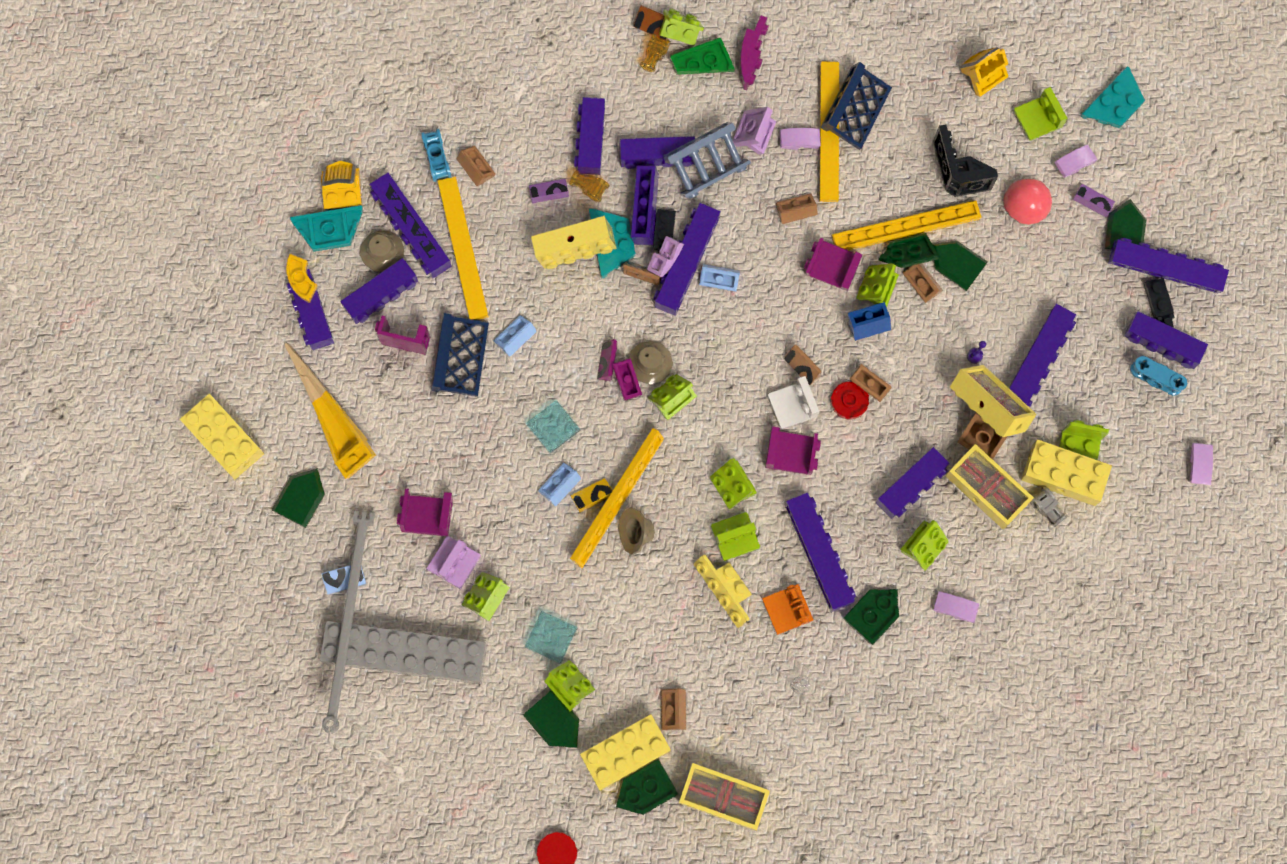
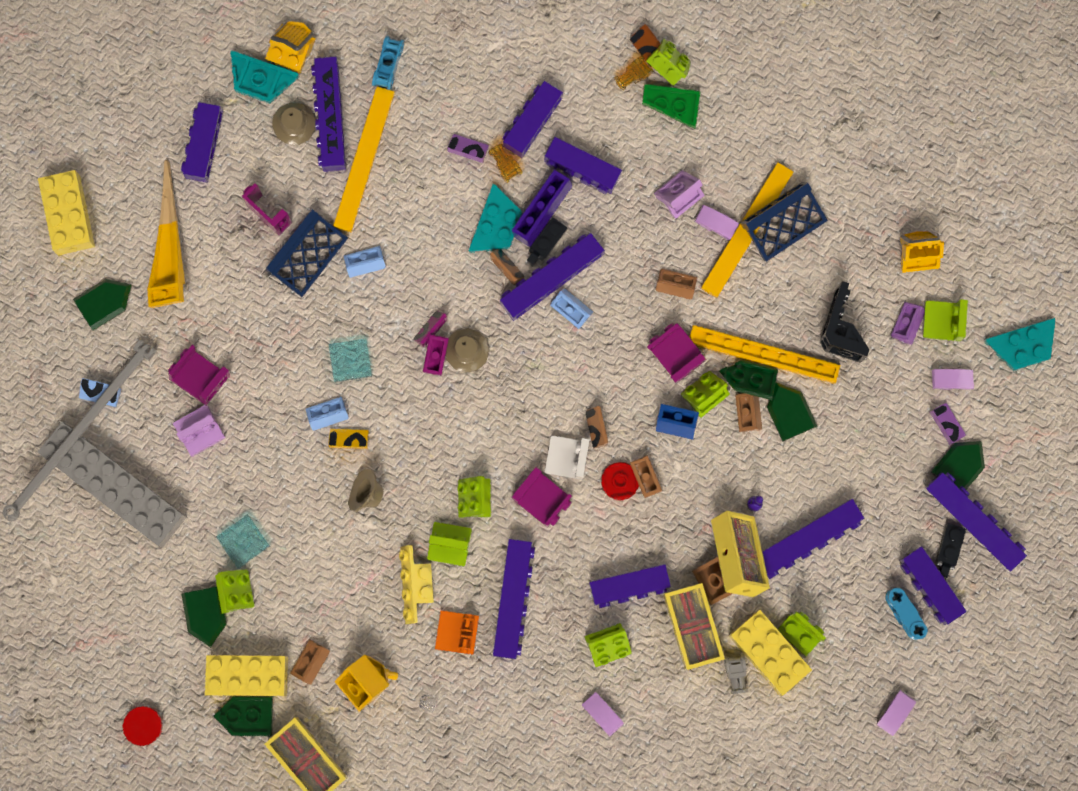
camera: 30 degrees right, 5 degrees up
yellow tile [286,254,318,303] -> none
dark purple brick [340,258,418,324] -> none
medium nougat slope [457,146,496,186] -> none
lime bracket [462,572,510,621] -> none
light yellow brick [531,216,617,269] -> none
yellow tile [570,428,664,568] -> none
lavender slope [647,236,684,277] -> none
lime bracket [647,374,697,420] -> none
sand blue fence [663,122,751,199] -> none
magenta slope [740,15,769,91] -> none
dark green tile [843,589,899,645] -> none
coral cylinder [1003,179,1052,225] -> none
none -> yellow piece [334,654,398,712]
none -> medium lavender slope [891,302,925,345]

